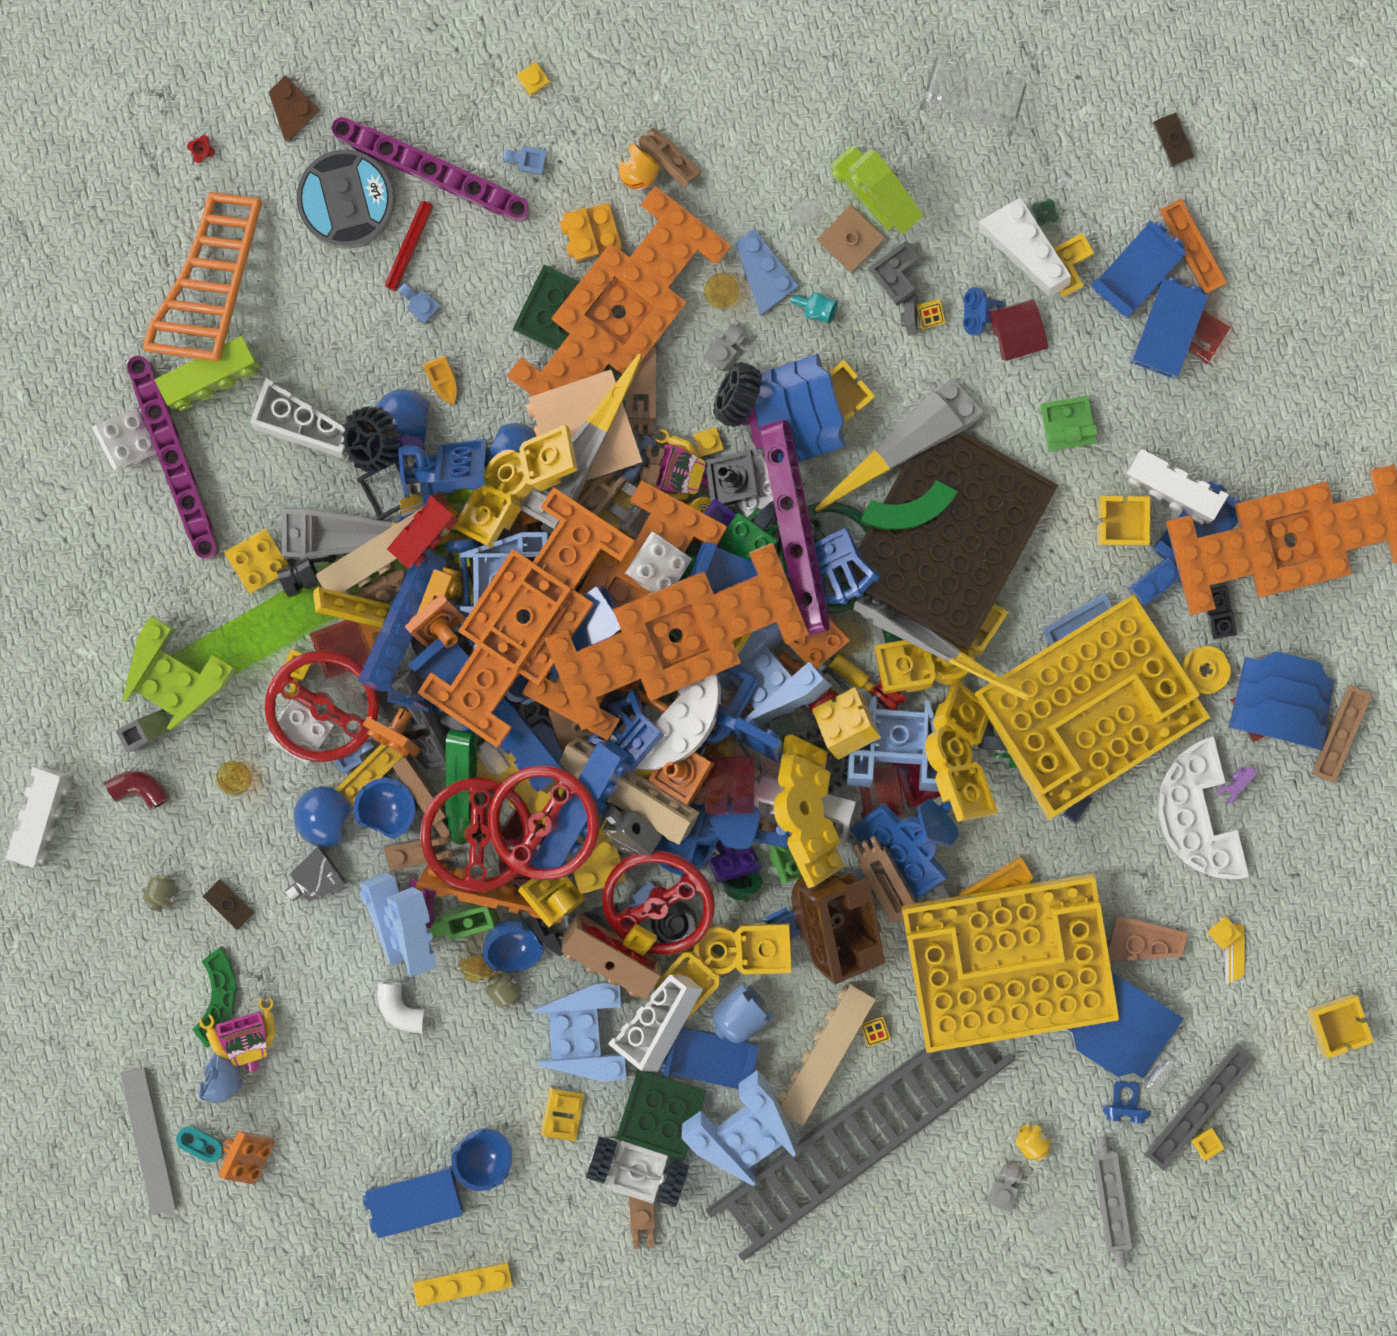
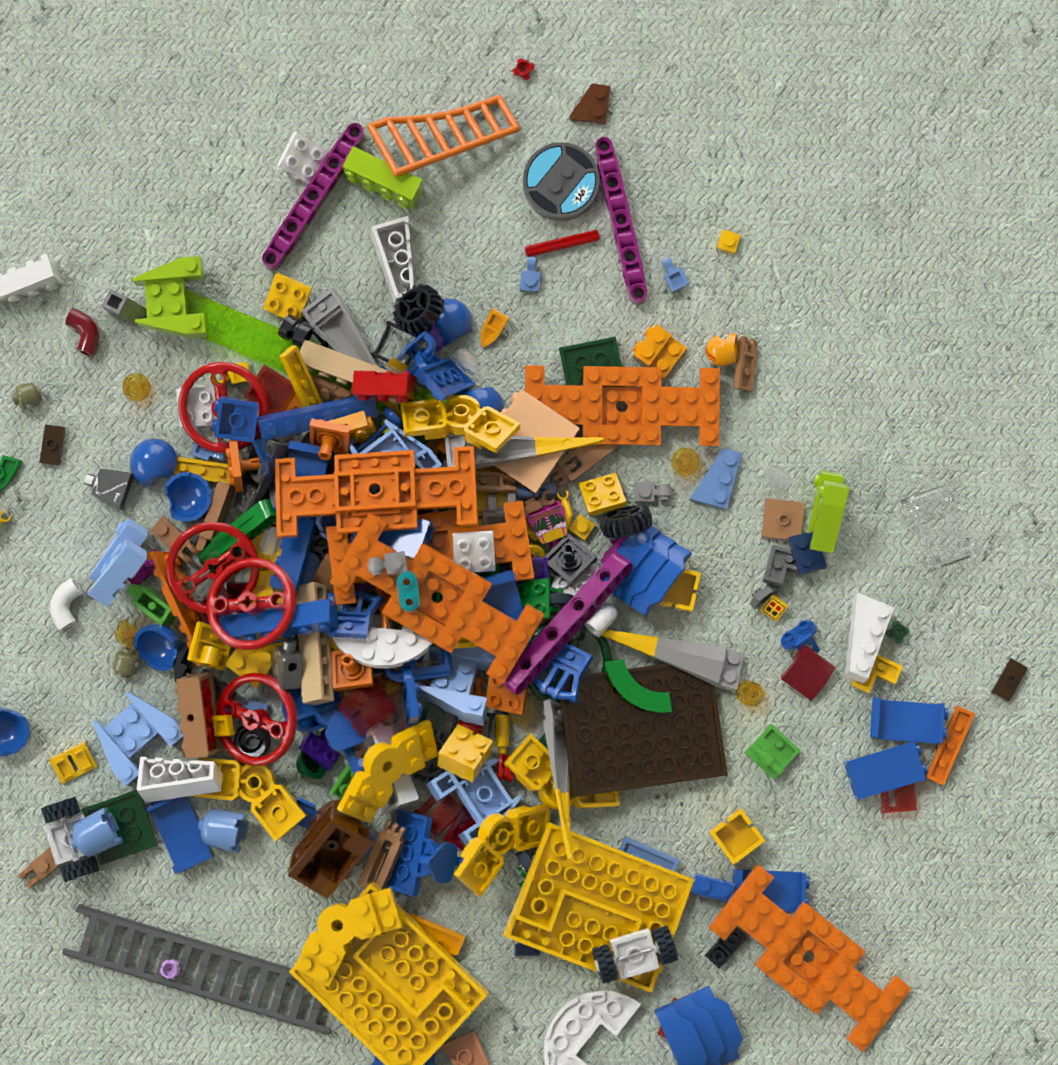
camera: 55 degrees right, 5 degrees down
light blue wedge [682,1070,796,1186] -> none
tan brick [777,983,876,1125] -> none
teal piece [791,292,838,324] -> none
yellow tile [861,1016,891,1047] -> none
white wedge [1124,449,1229,526] -> none
yellow plate [1181,646,1231,694] -> none
medium lavender plate [1217,766,1258,804] -> none
none -> medium blue cylinder [71,807,123,856]
none -> lavender plate [160,960,180,979]
none -> blue plate [211,396,259,442]
none -> yellow plate [293,887,403,987]
none -> light grey plate [367,551,408,575]
none -> teal plate [397,571,420,612]
none -> clear brick [453,348,481,376]
none -> yellow plate [579,472,627,517]
none -> white cylinder [585,604,618,637]
none -> plate [592,925,678,984]
none -> clear yellow plate [735,681,765,706]
none -> dark blue plate [788,532,827,575]

